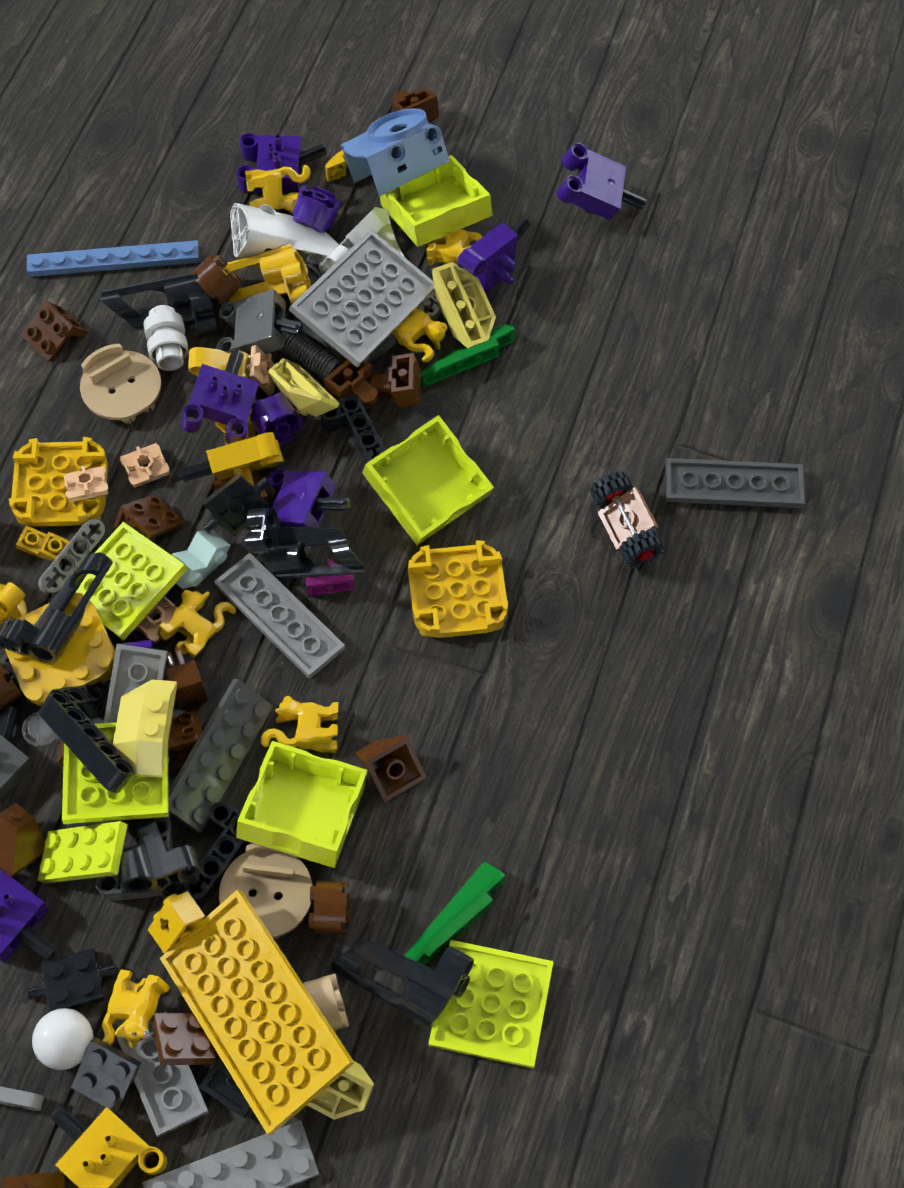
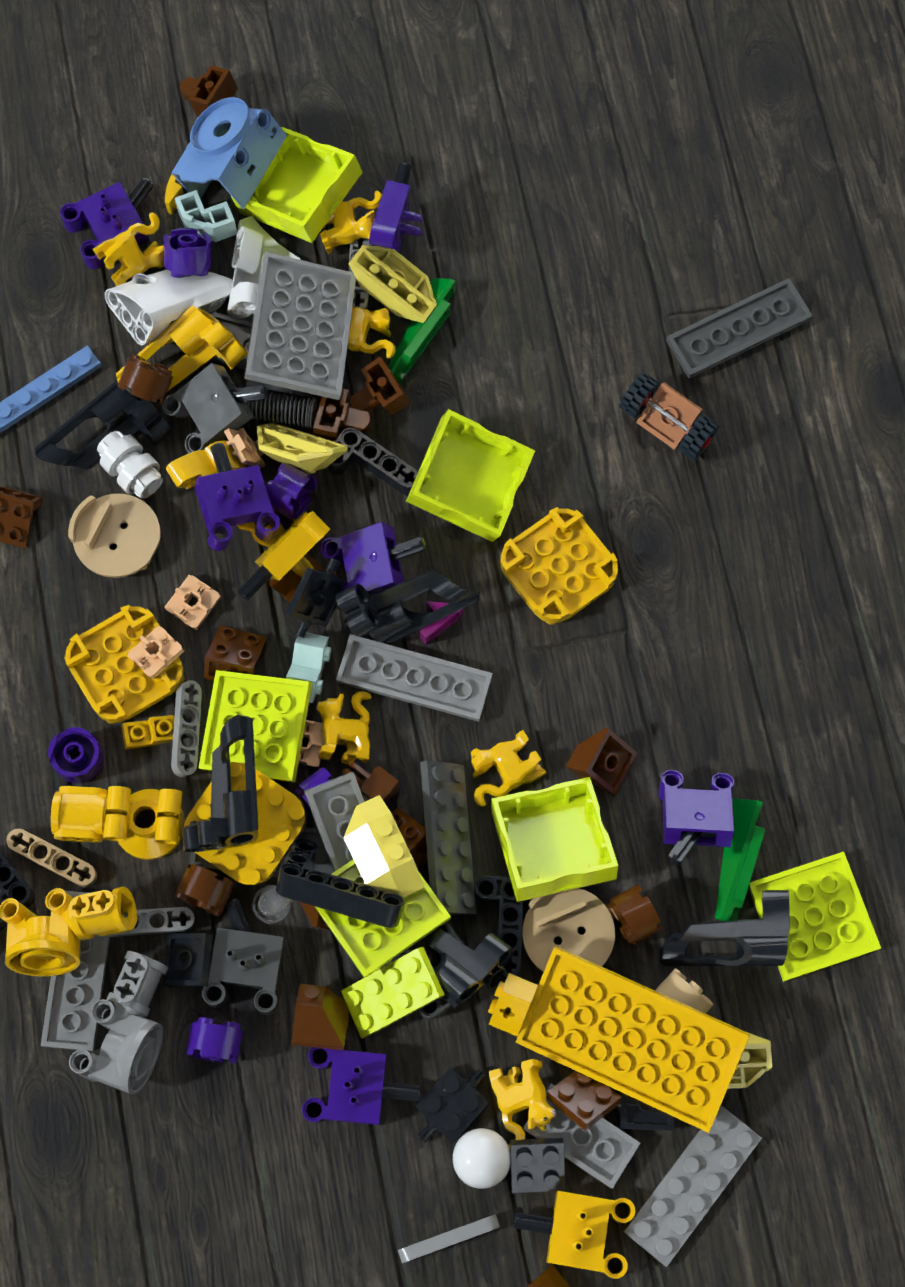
camera: 30 degrees left, 10 degrees up
dark purple piece [557,143,647,220] -> none
none -> light aqua brick [175,190,237,242]
none -> piece [658,770,734,865]

